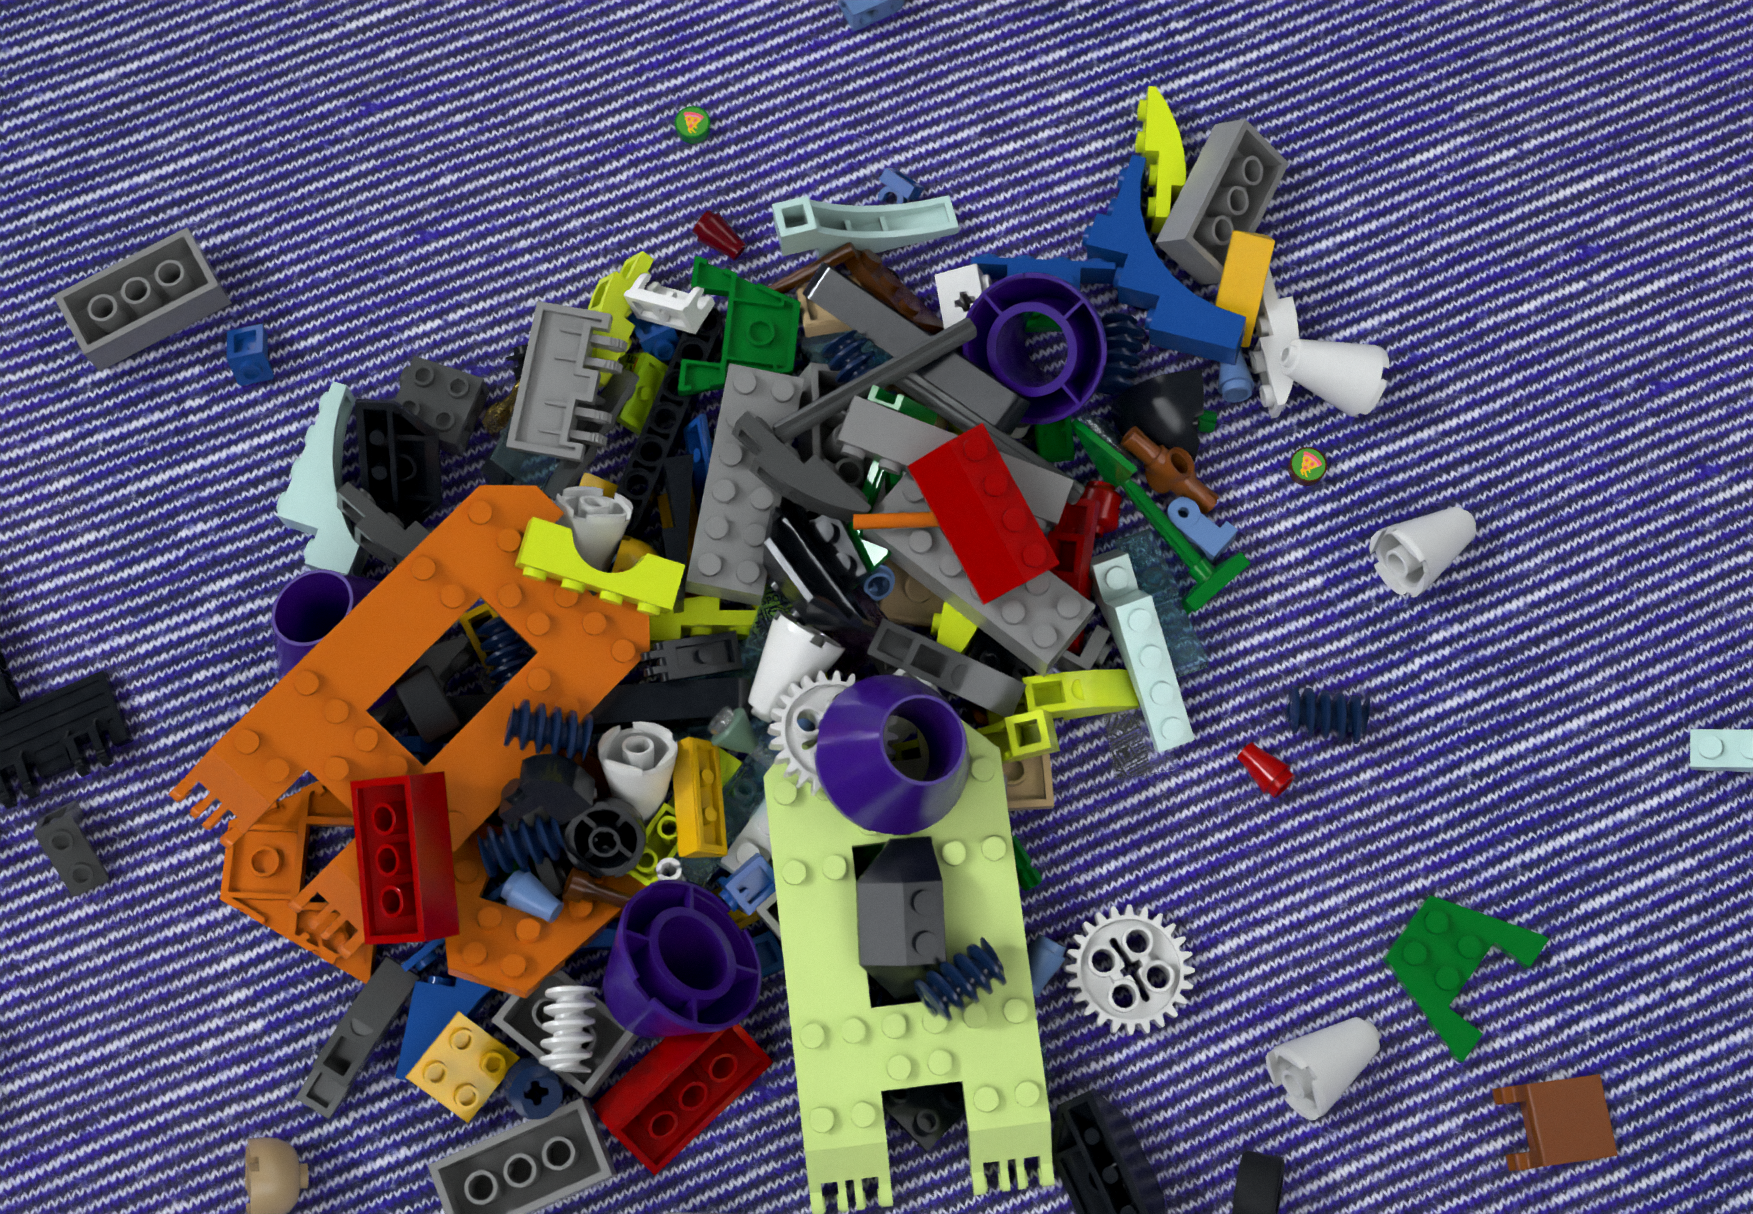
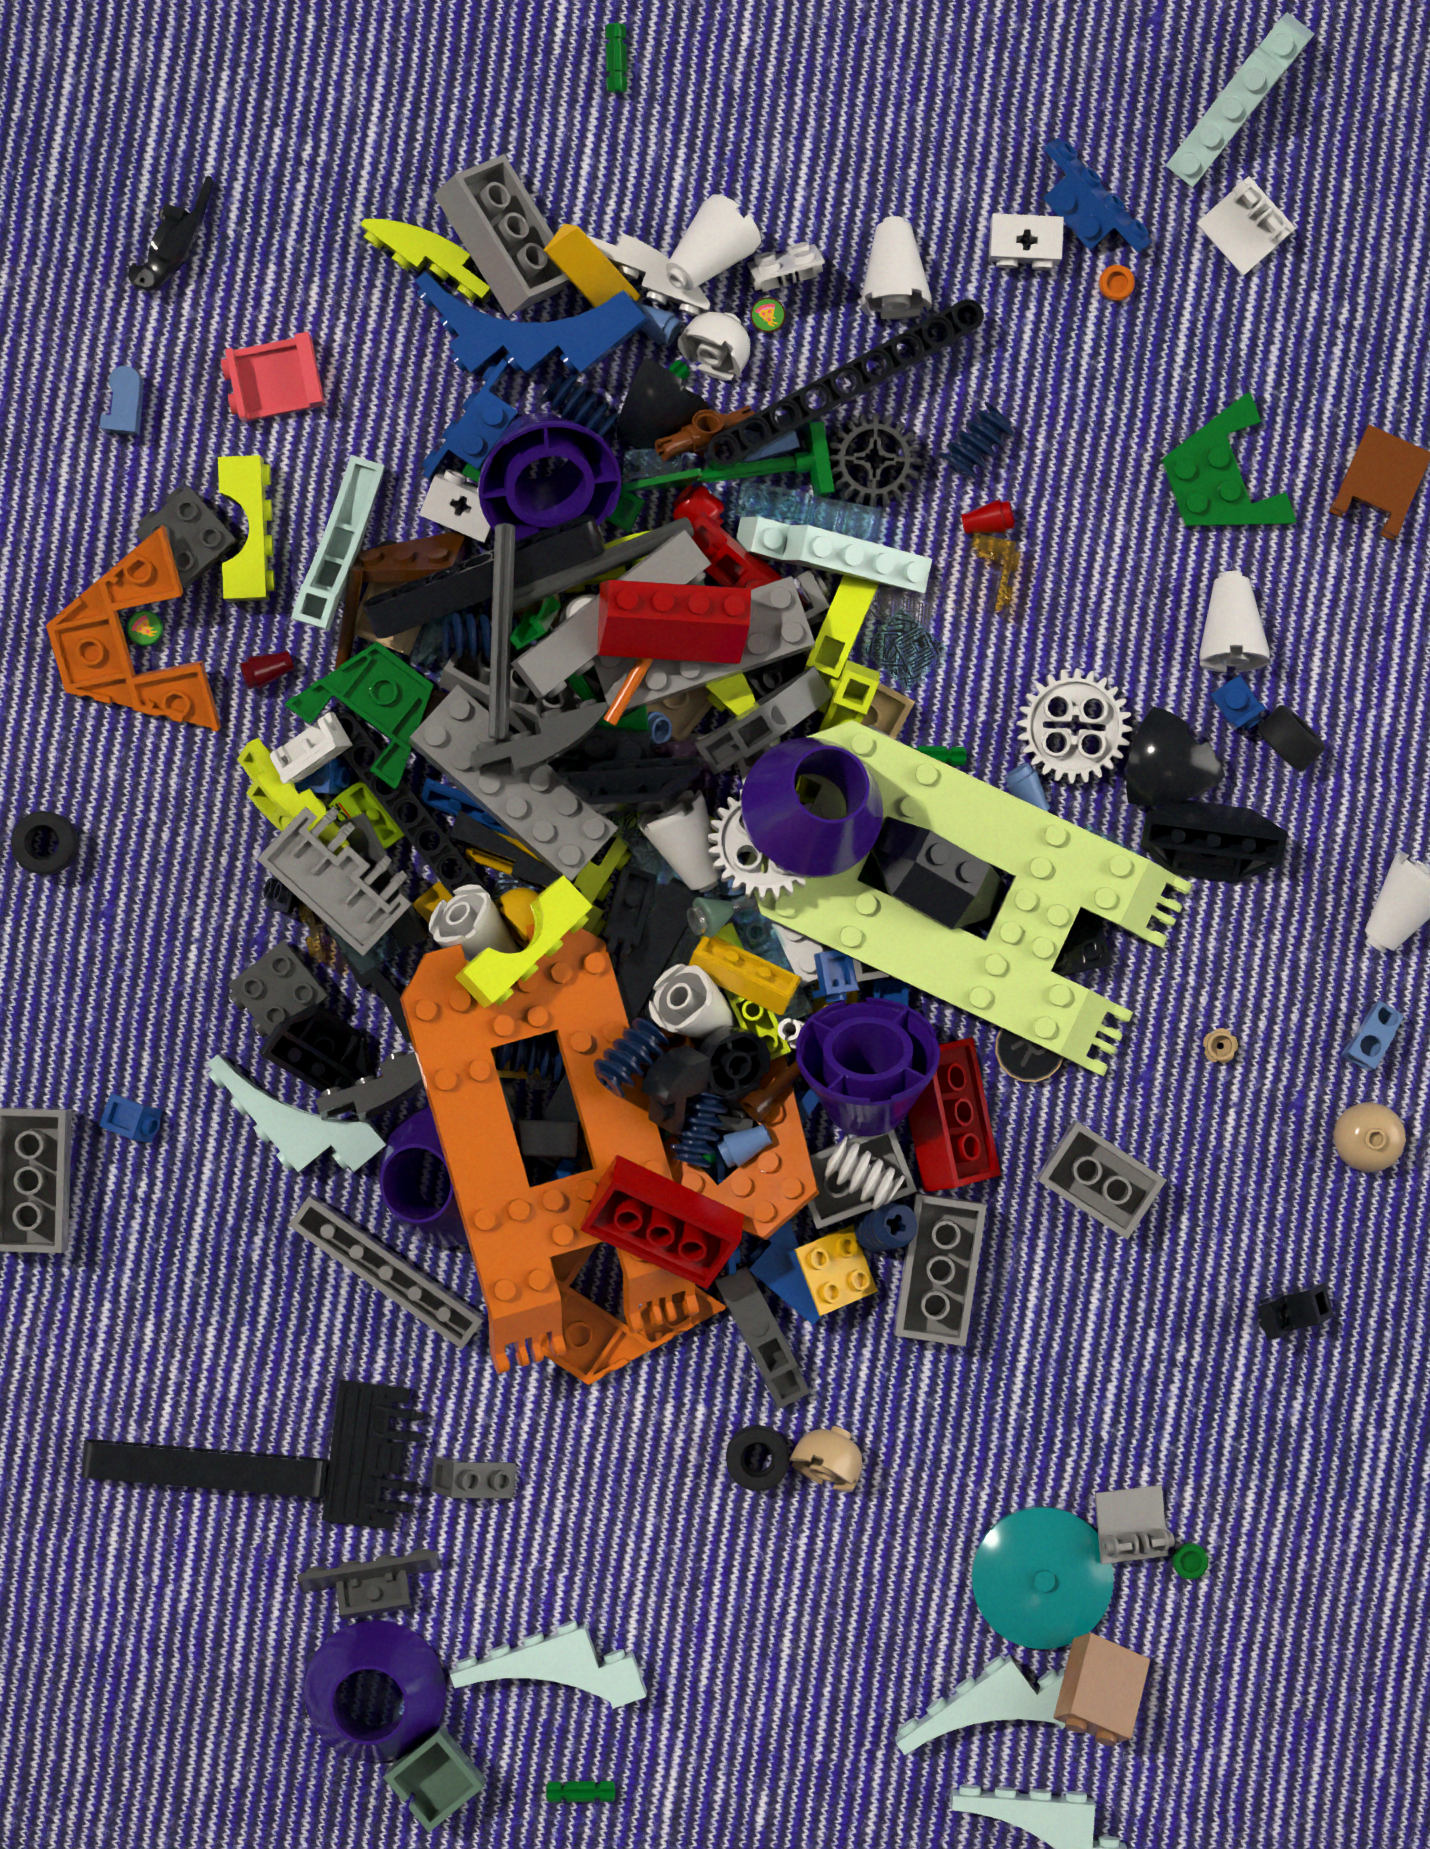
camera: 60 degrees left, 15 degrees up
tile [878,167,925,204] -> none
dark blue piece [913,937,1007,1022] -> none
none -> black tyre [11,811,79,875]
none -> orange wing [46,525,221,732]
none -> dark grey brick [135,486,239,589]
none -> neon yellow arch [218,455,275,602]
none -> coral panel [221,332,326,422]
none -> light grey brick [288,1194,485,1349]
none -> green axle [605,23,627,94]
none -> white cylinder [678,312,750,381]
none -> black beam [704,299,984,471]
none -> black tyre [726,1424,790,1492]
none -> white hinge [747,242,825,292]
none -> dark grey gear [829,413,922,509]
none -> clear light blue piece [862,606,947,691]
none -> clear yellow bracket [969,533,1020,614]
none -> white brick [989,213,1064,270]
none -> black tile [995,1027,1064,1082]
none -> blue bracket [1043,138,1152,253]
none -> orange tile [1098,265,1135,302]
none -> black brick [1126,706,1225,806]
none -> white hinge [1196,176,1296,276]
none -> blue bracket [1209,675,1266,731]

